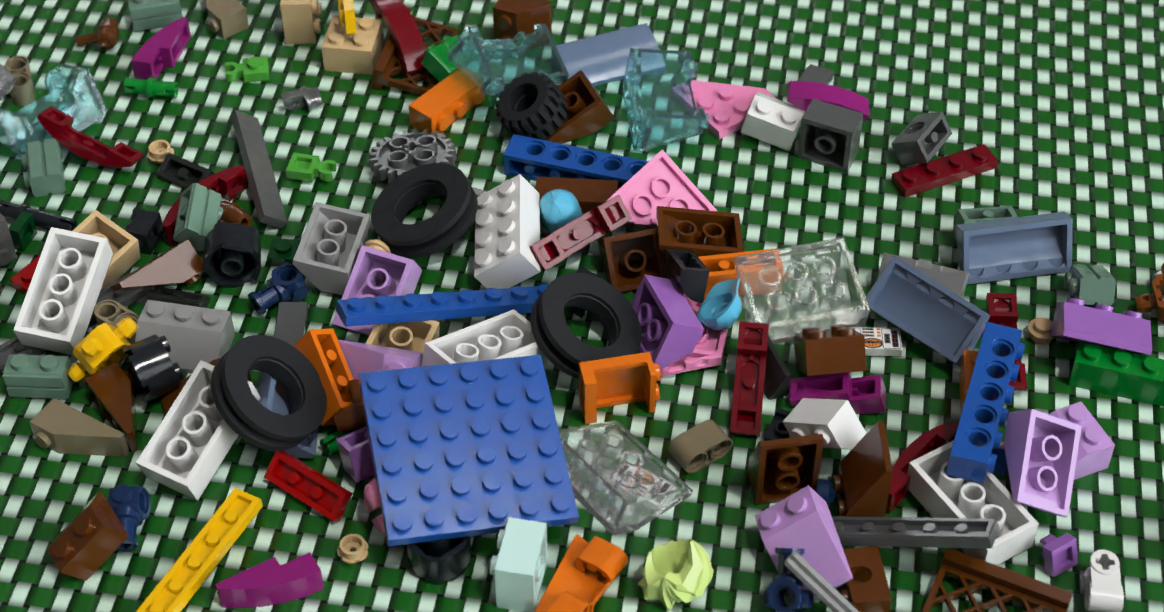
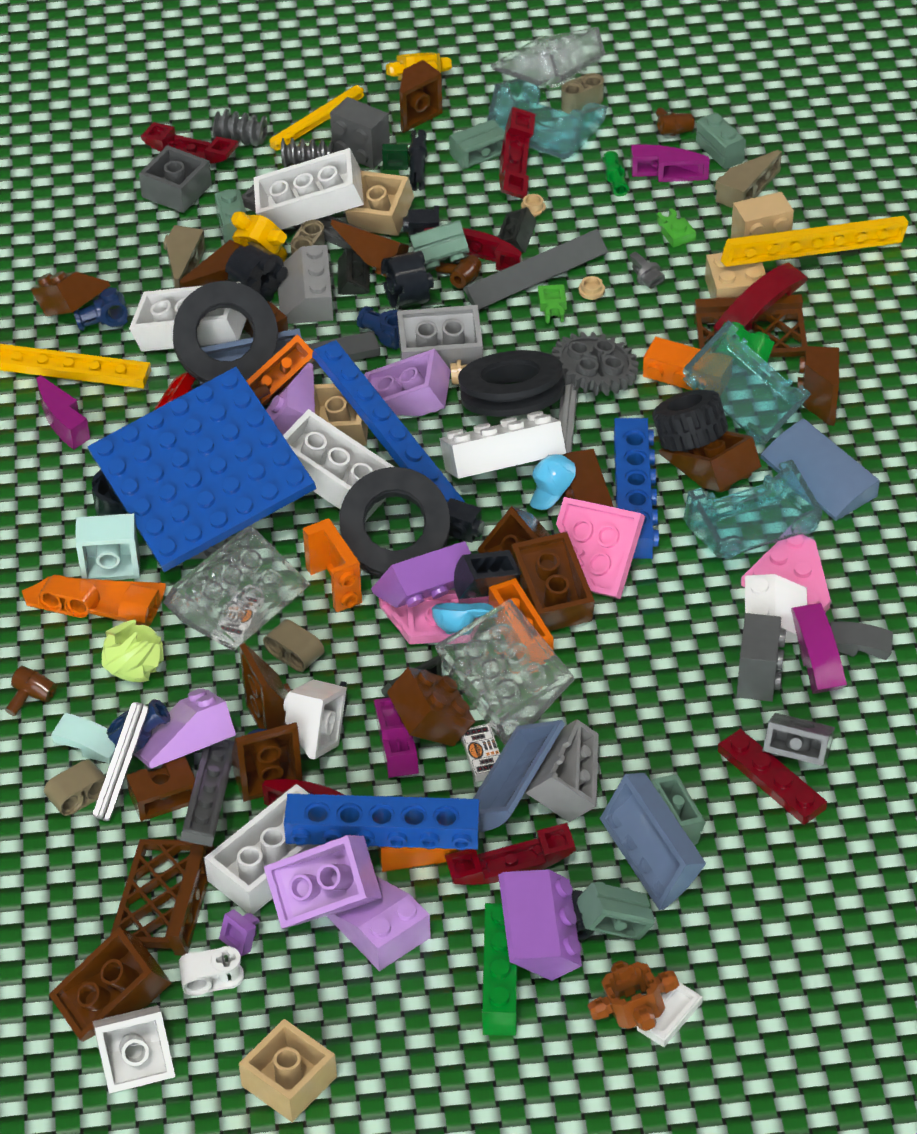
camera: 75 degrees right, 0 degrees up
slope [529,195,632,271] -> none
dark red slope [730,321,769,437] -> none
none -> tan plate [579,276,605,300]

